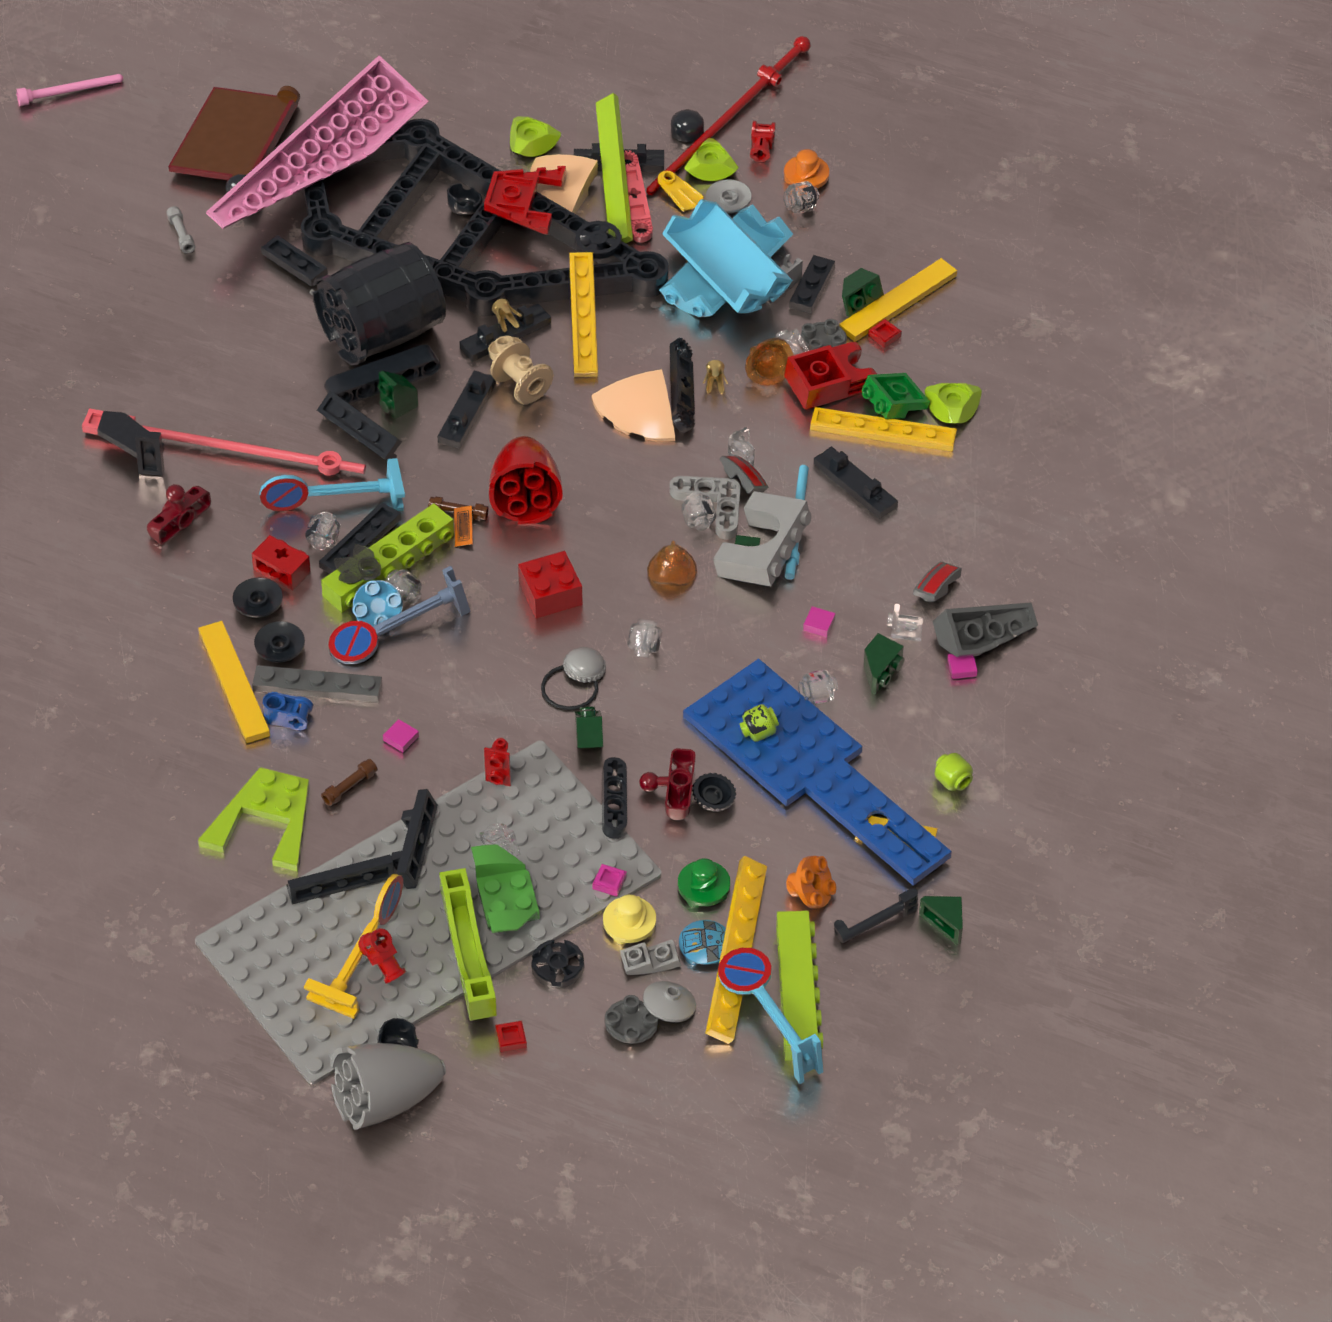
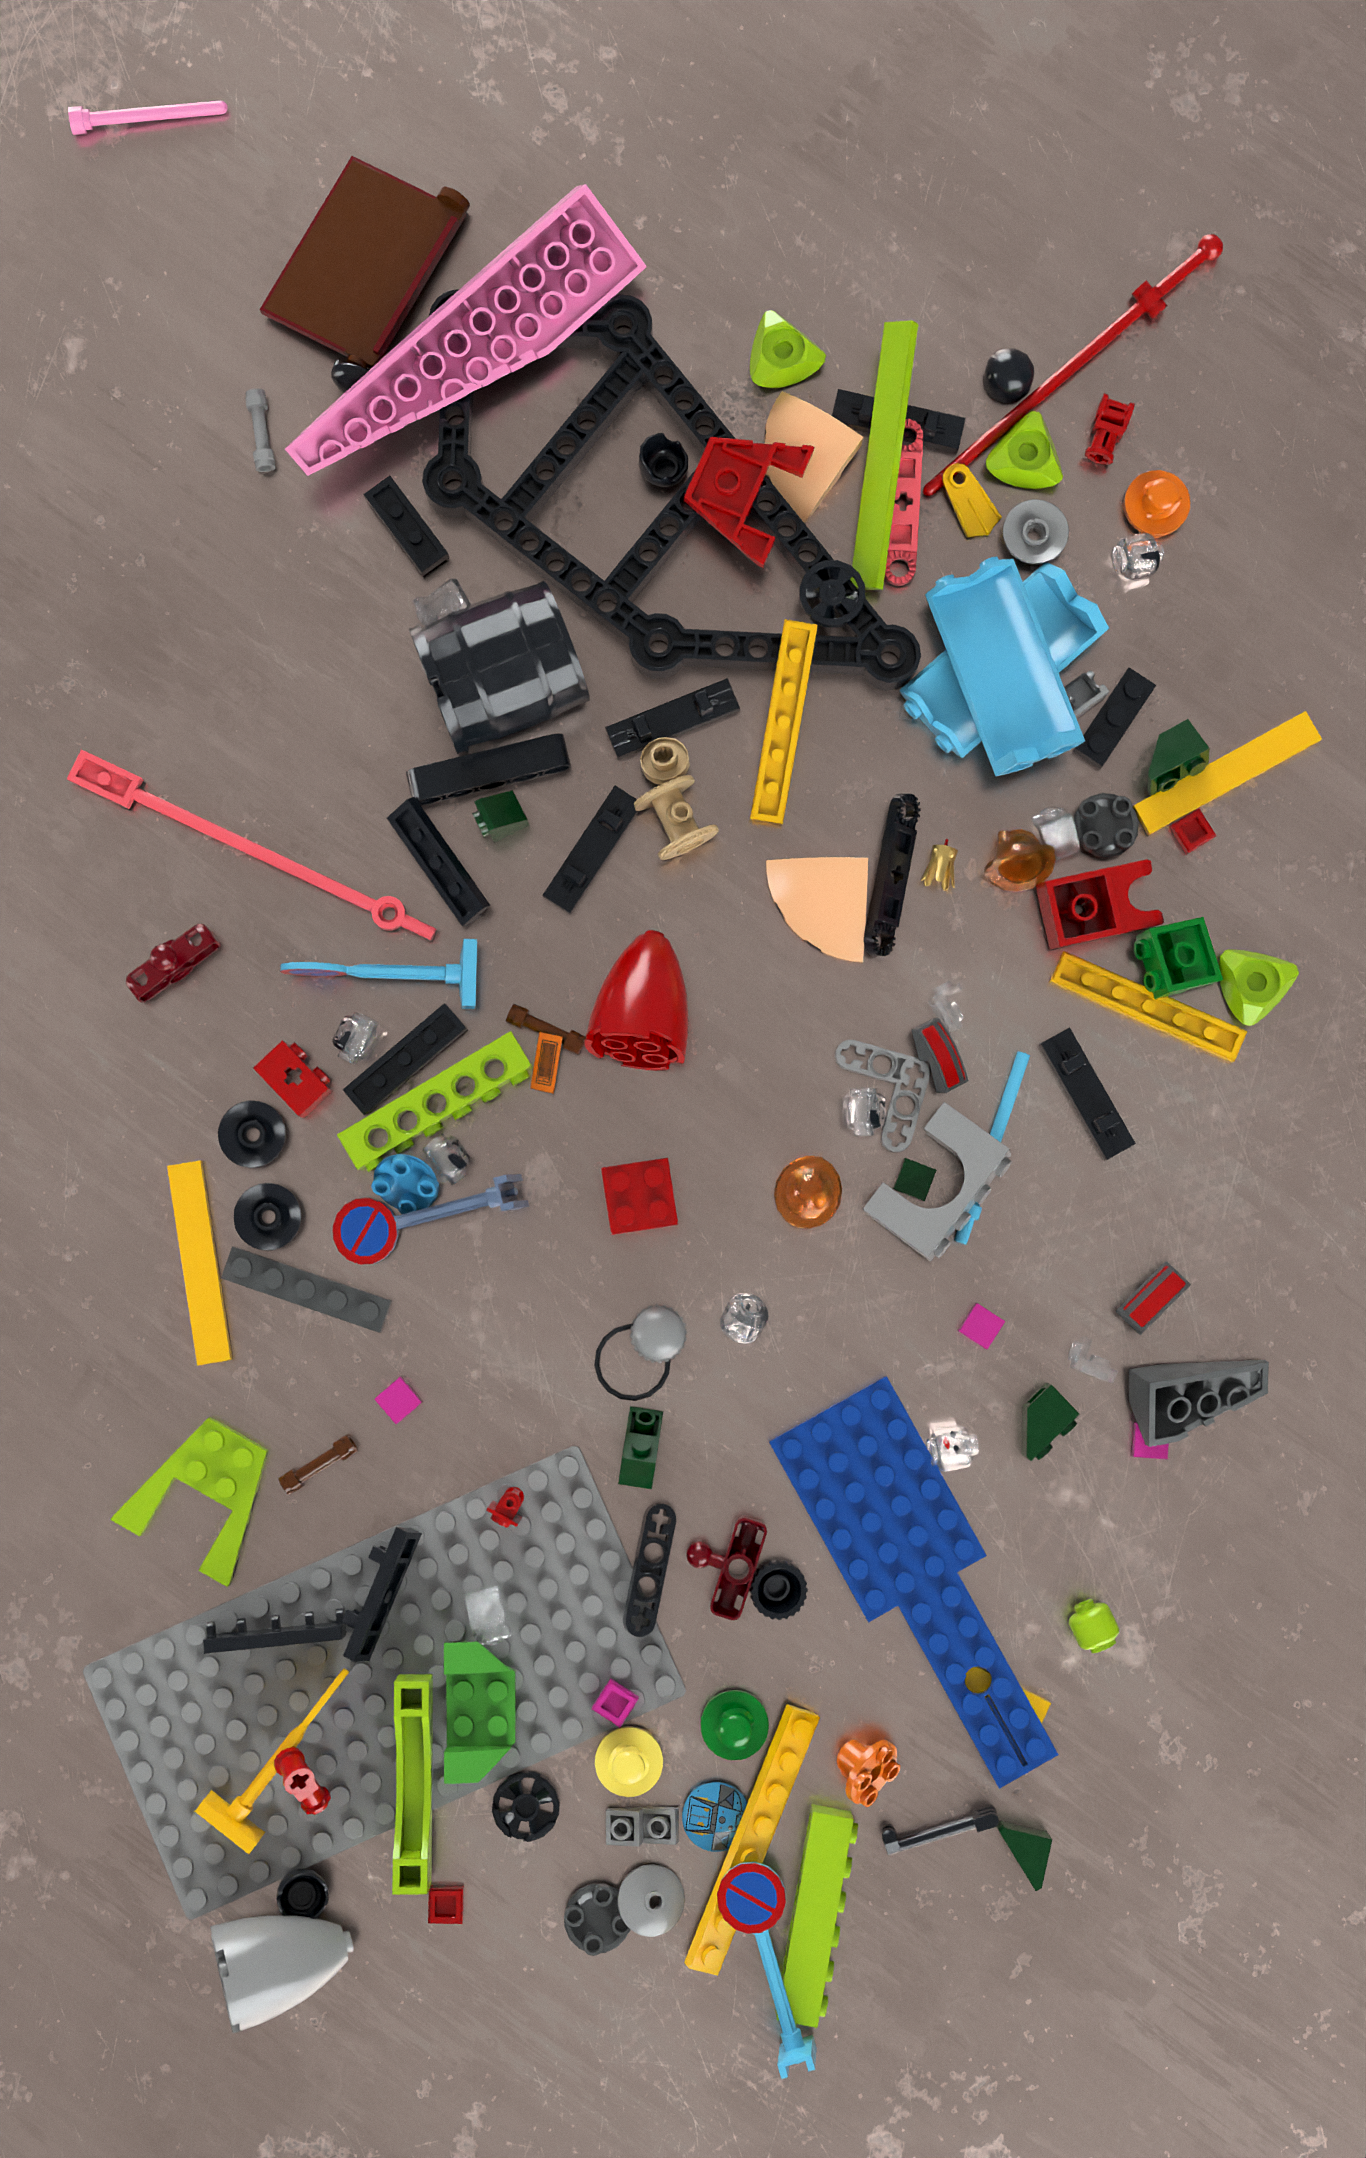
camera: 10 degrees right, 35 degrees up
black piece [97,411,165,476] -> none
blue piece [262,692,313,731] -> none
clear smoke plate [334,544,381,583] -> none
pearl gold piece [492,299,522,332] -> none
lime head [739,704,779,742] -> none

